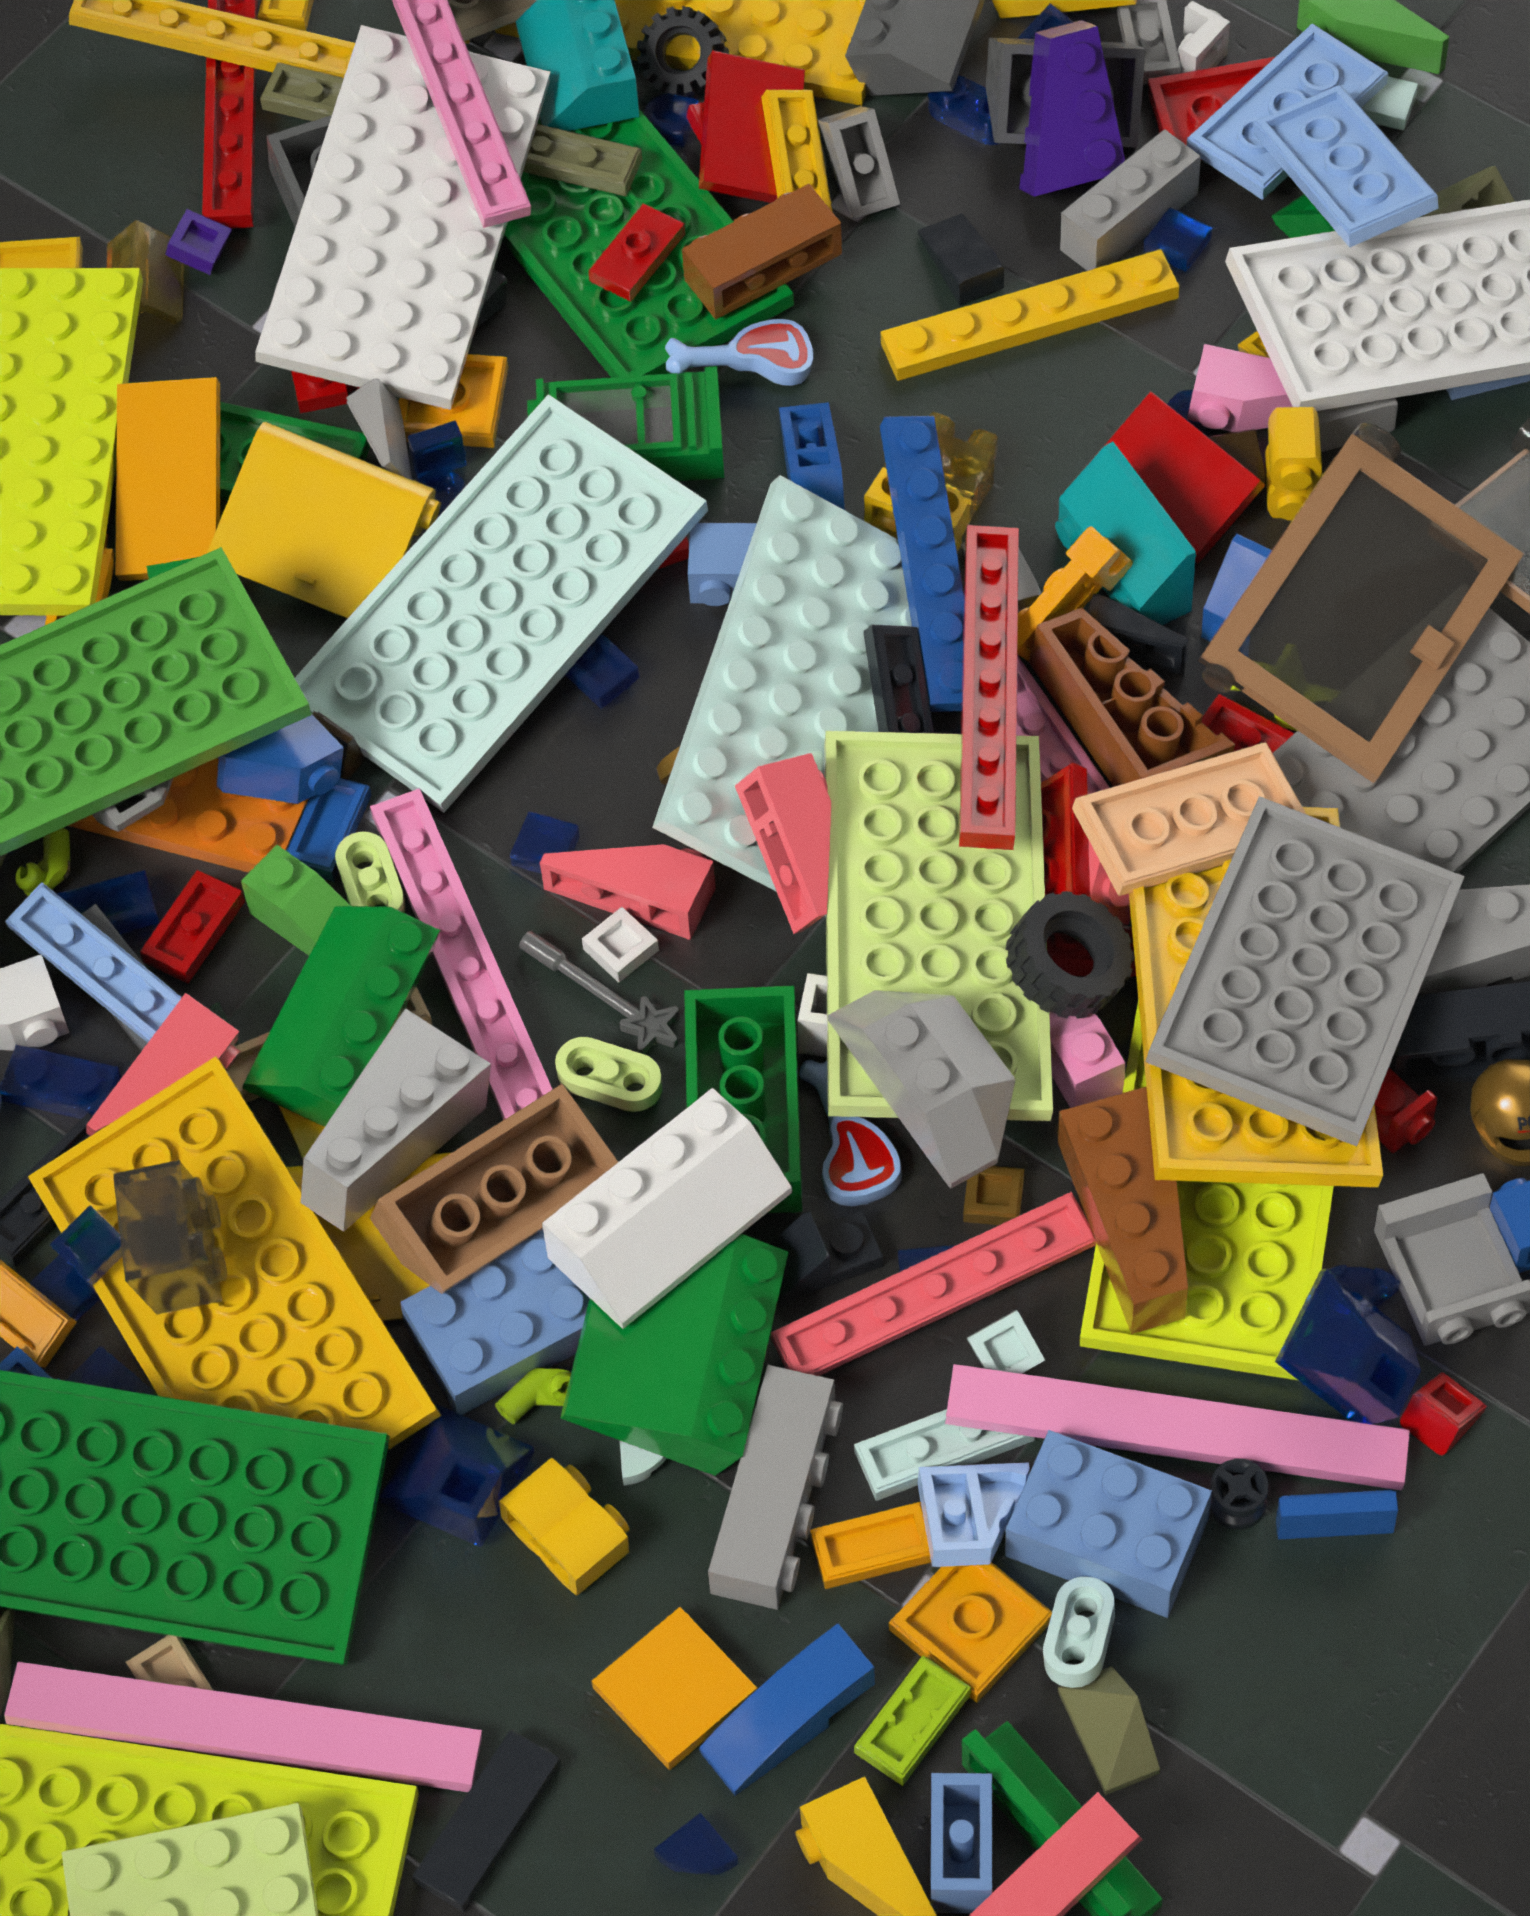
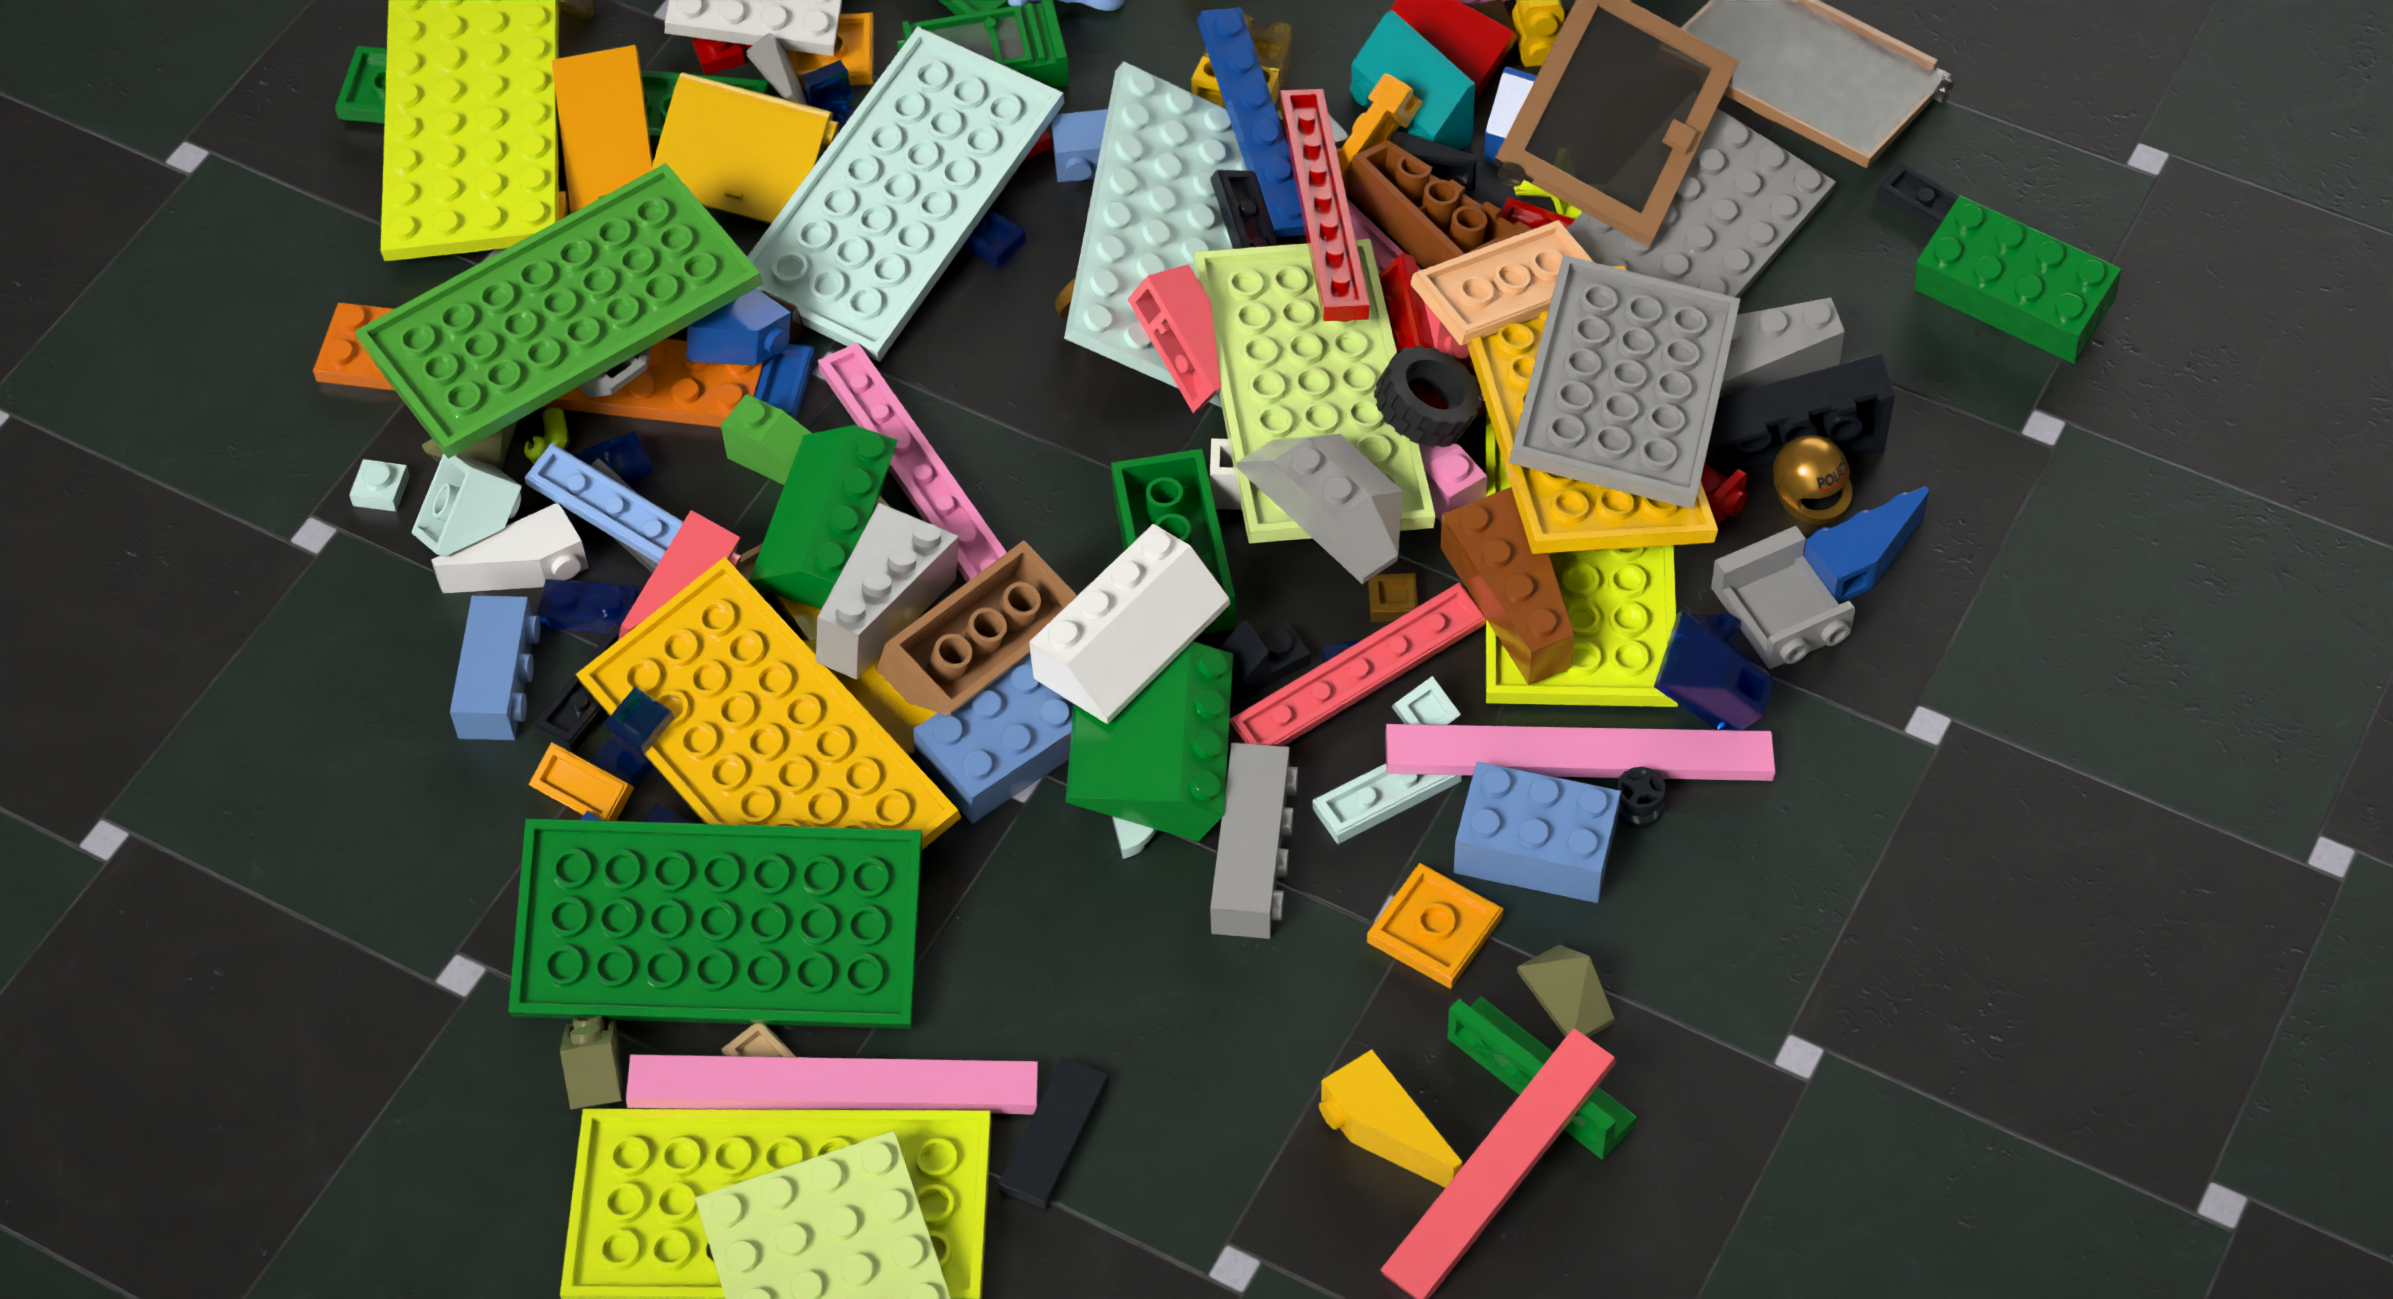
camera: 10 degrees left, 5 degrees down
clear smoke brick [113,1160,227,1315] -> none
red plate [140,870,245,984] -> none
yellowish green plate [335,832,405,913] -> none
clear blue slope [379,1403,535,1547] -> none
lime arm [495,1368,571,1424] -> none
yellow brick [499,1458,629,1596] -> none
clear blue tile [510,811,580,874] -> none
dark grey piece [519,930,679,1055] -> none
coral slope [540,844,716,940] -> none
yellowish green plate [555,1037,662,1112] -> none
white tile [582,907,659,983] -> none
light orange tile [592,1607,757,1771] -> none
clear blue tile [654,1813,739,1875] -> none
blue slope [699,1624,875,1796] -> none
blue slope [779,402,845,510] -> none
piece [799,1060,902,1206] -> none
light orange tile [810,1502,931,1589] -> none
lime plate [854,1655,971,1786] -> none
light blue wing [917,1462,1030,1567] -> none
medium blue brick [931,1773,992,1914] -> none
light aqua plate [1043,1577,1115,1688] -> none
blue tile [1276,1490,1398,1539] -> none
red slope [1400,1372,1487,1456] -> none

